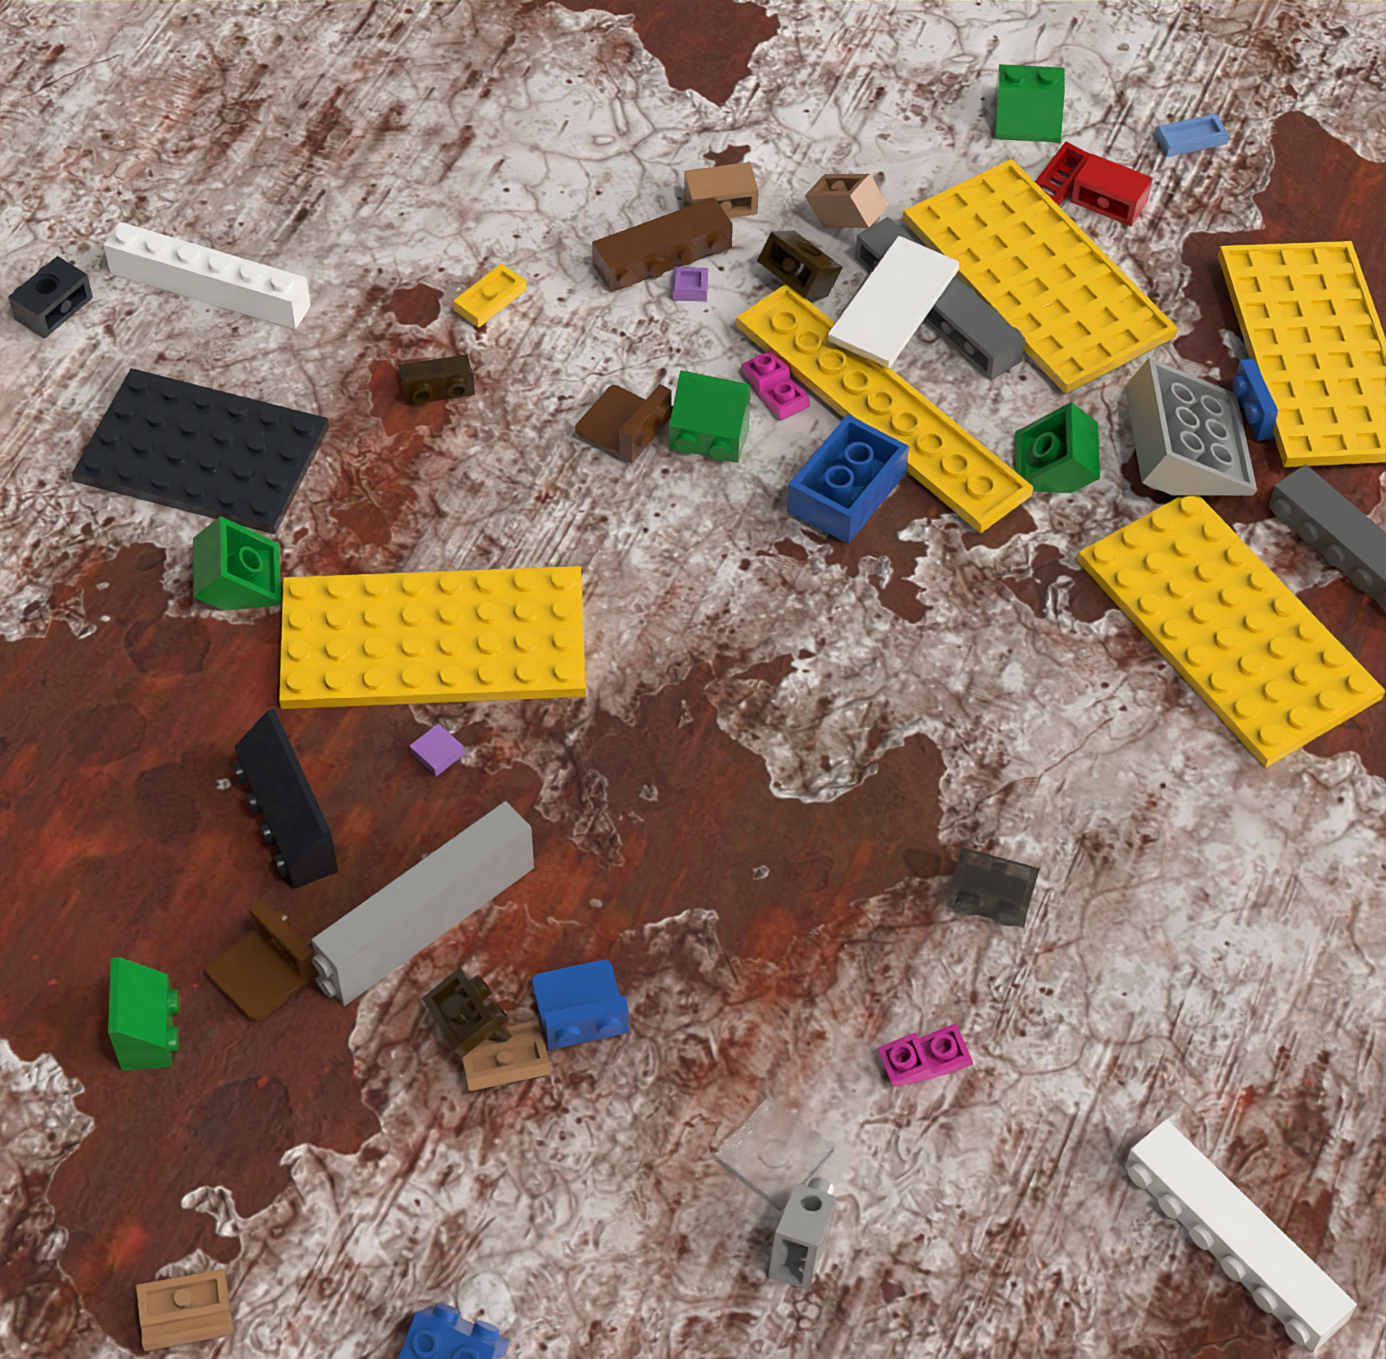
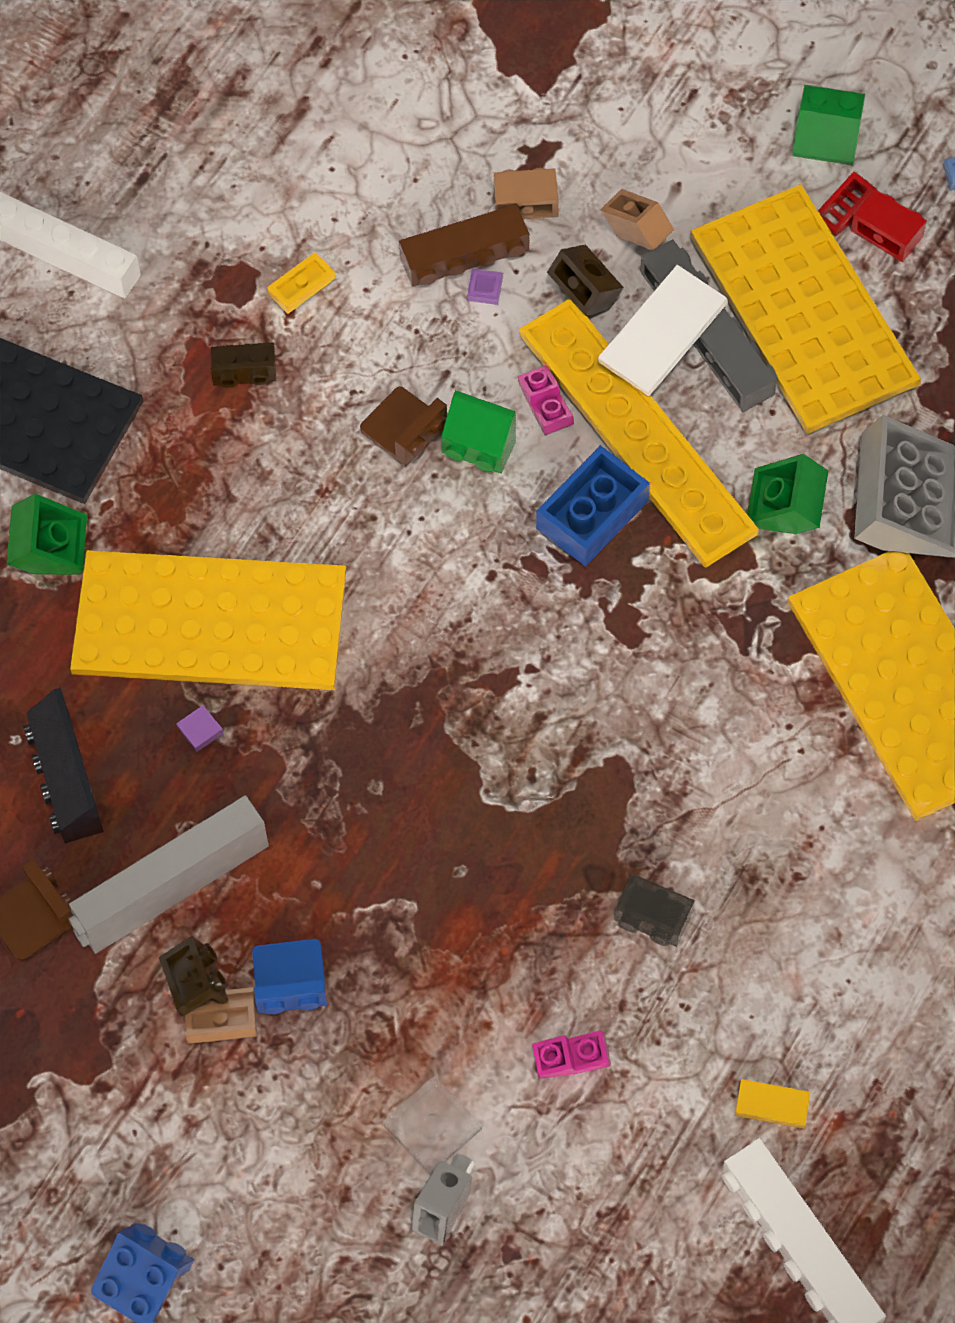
camera: 10 degrees right, 10 degrees up
none -> yellow tile [735,1079,811,1129]

